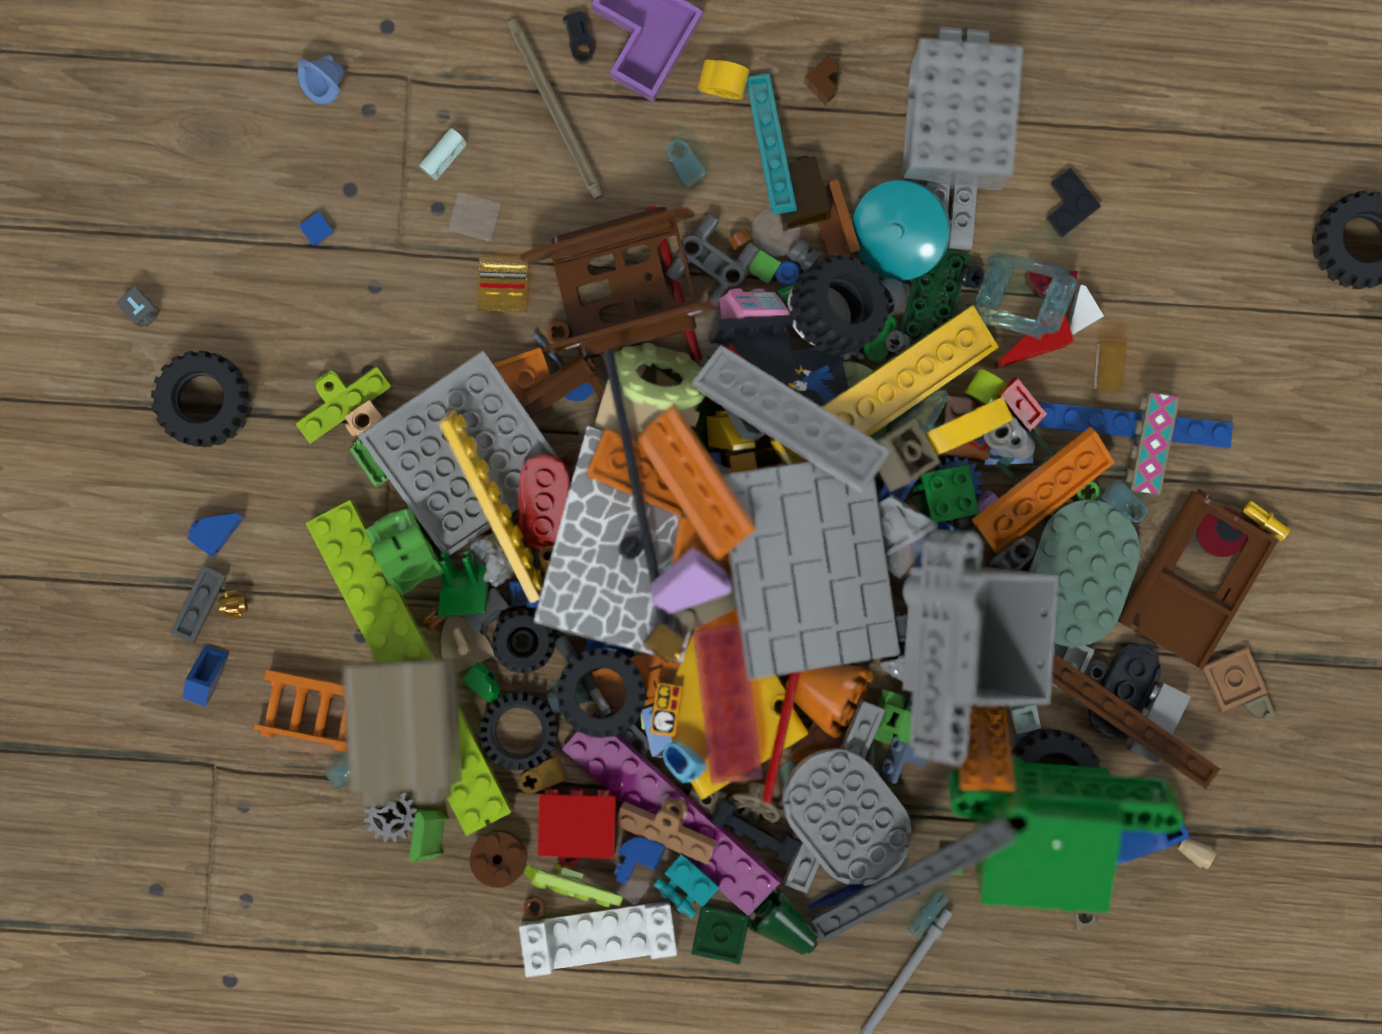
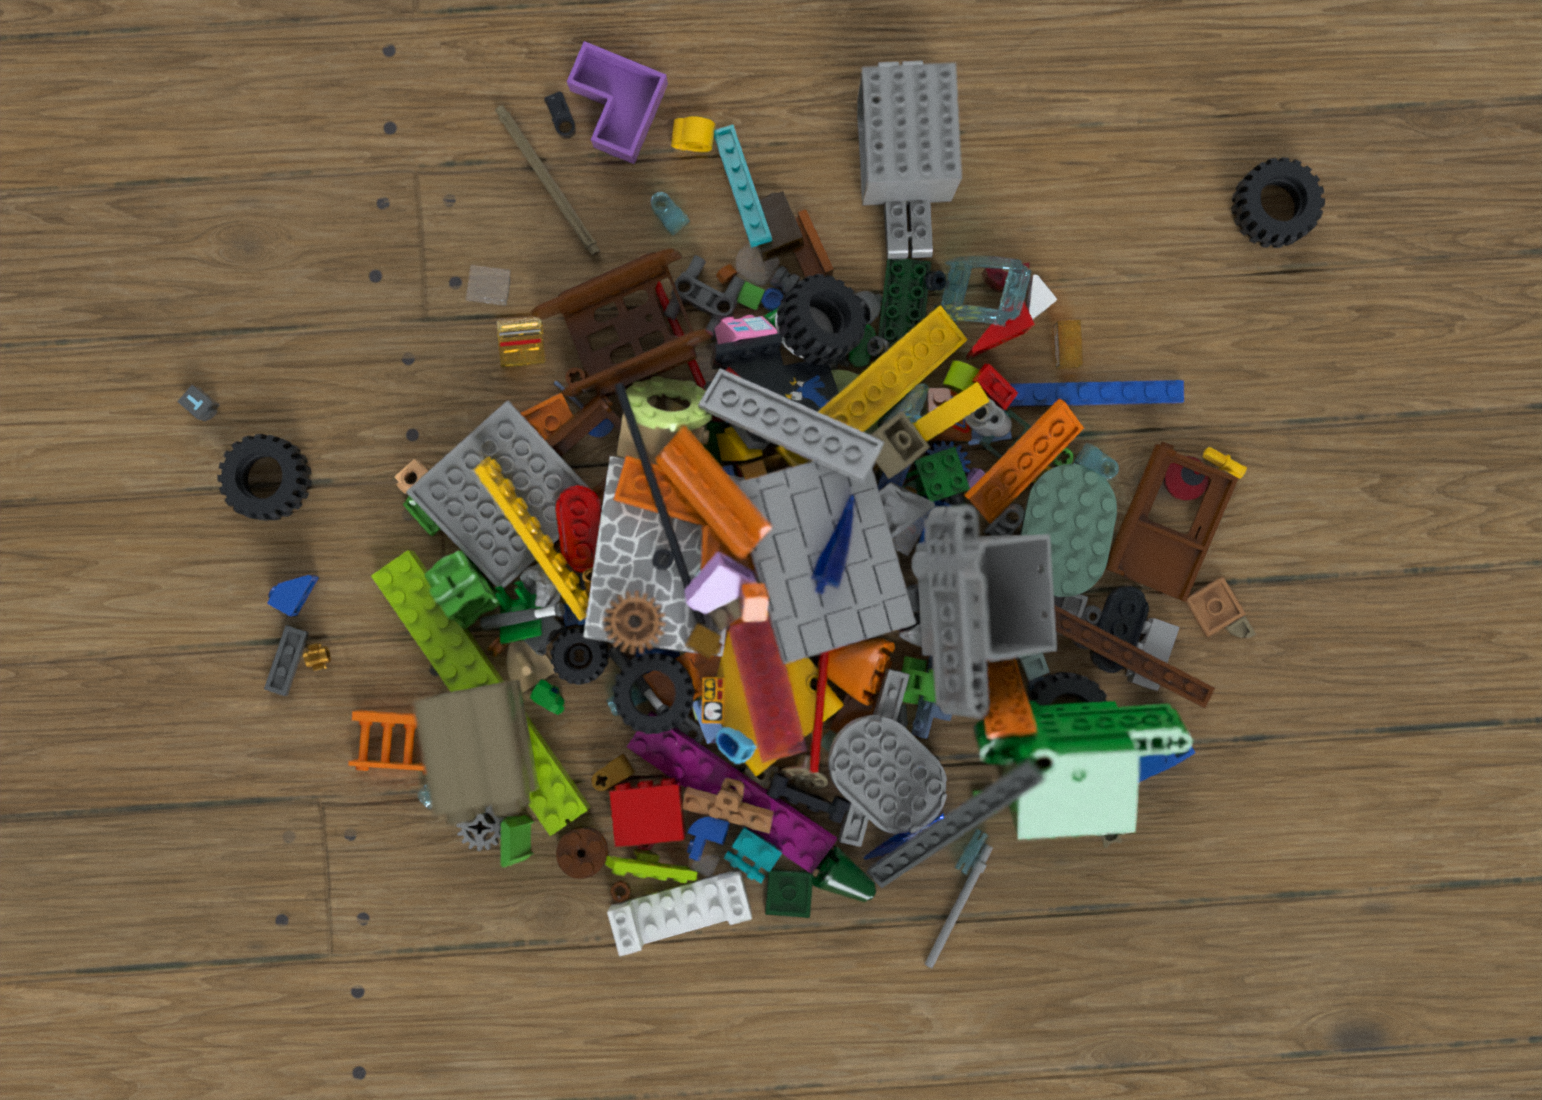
camera: 10 degrees left, 0 degrees up
blue slope [182,645,229,707] -> none
lime plate [295,366,391,444] -> none
medium blue helmet [297,54,343,104] -> none
blue tile [299,212,334,247] -> none
light aqua brick [419,128,467,181] -> none
black tyre [479,692,558,771] -> none
reddish brown piece [804,56,839,105] -> none
teal dish [852,179,950,280] -> none
black plate [1046,168,1101,238] -> none
brick [1125,388,1180,495] -> none
tan cone [1177,839,1217,870] -> none
none -> dark grey piece [480,602,565,630]
none -> medium nougat gear [603,591,666,654]
none -> brick [739,583,769,621]
none -> clear blue piece [810,495,854,594]

